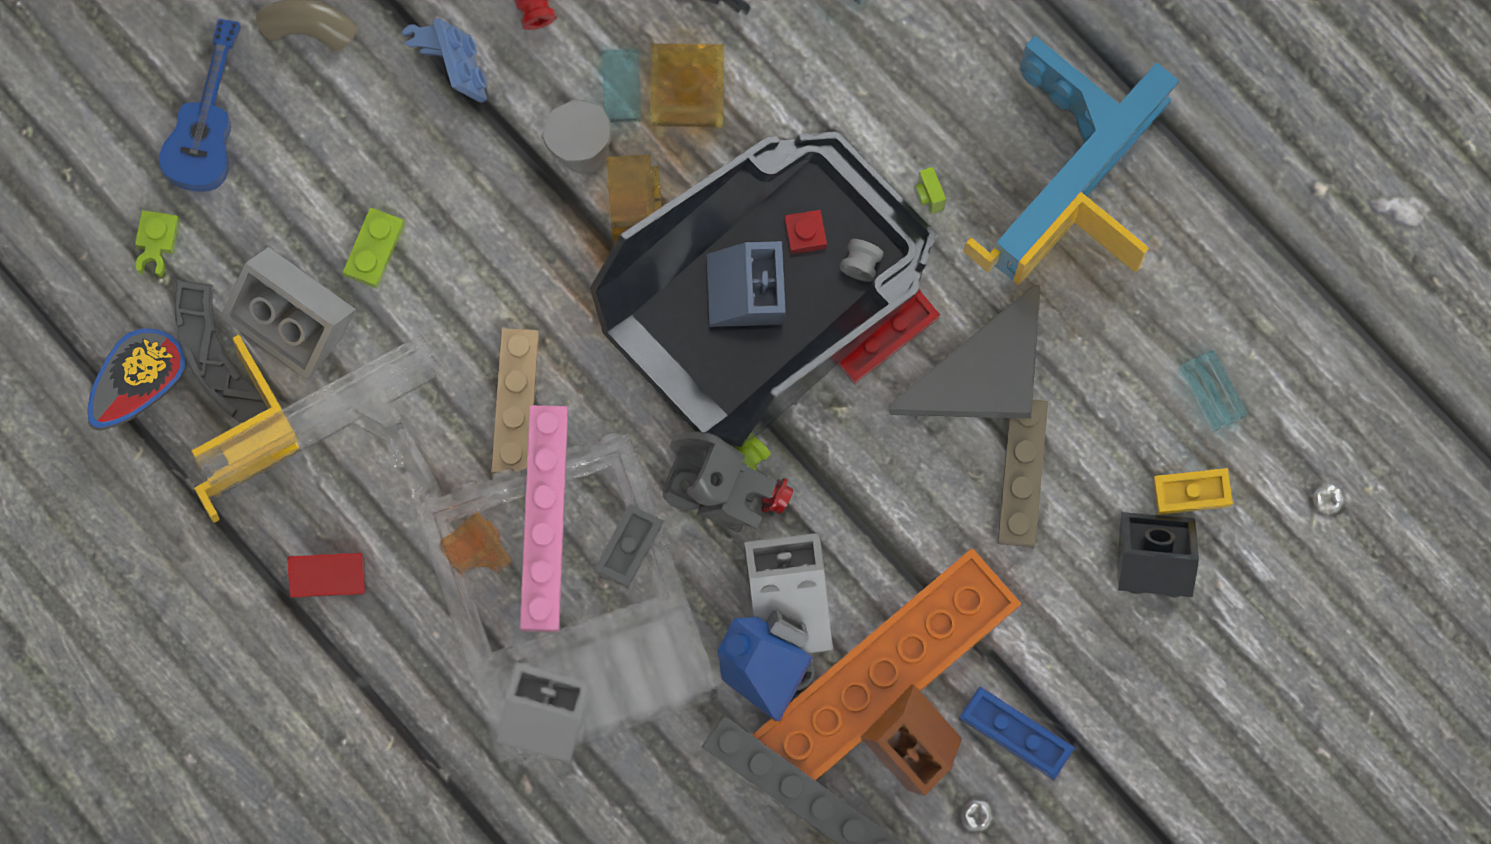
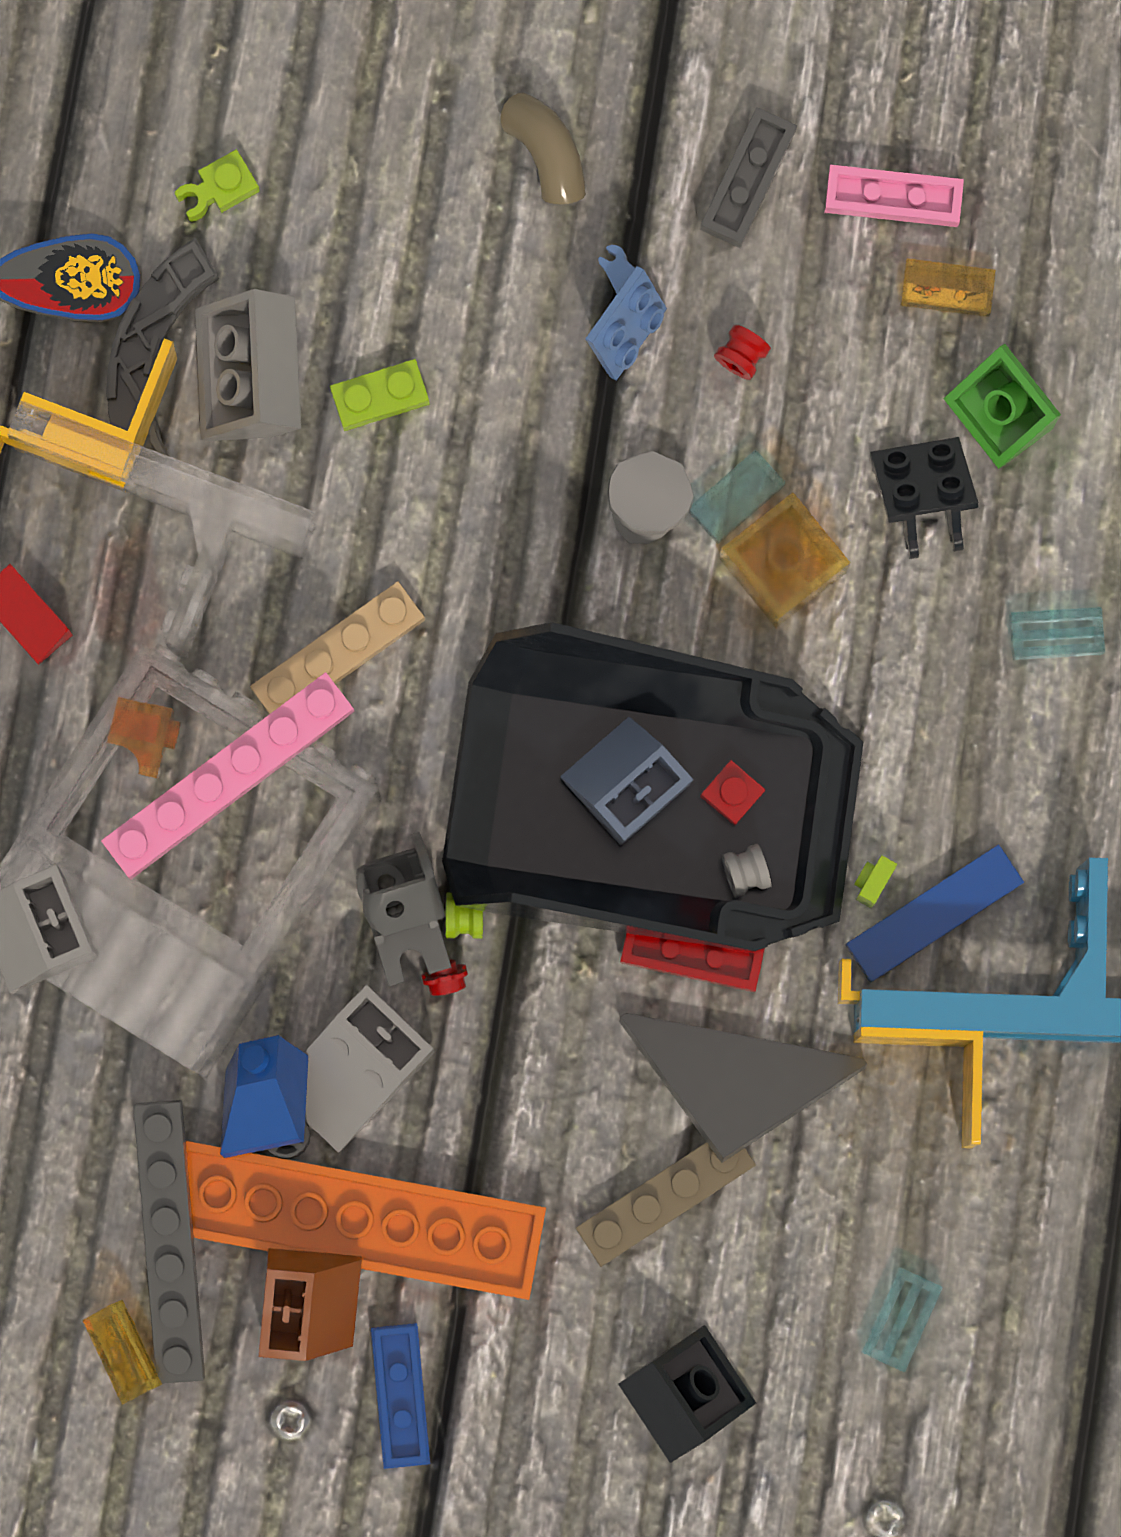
camera: 50 degrees right, 5 degrees up
blue piece [159,18,241,192] -> none
dark grey plate [594,503,664,589] -> none
clear yellow brick [606,154,662,247] -> none
tile [767,610,809,649] -> none
yellow plate [1153,468,1233,515] -> none
none -> blue tile [845,844,1024,983]

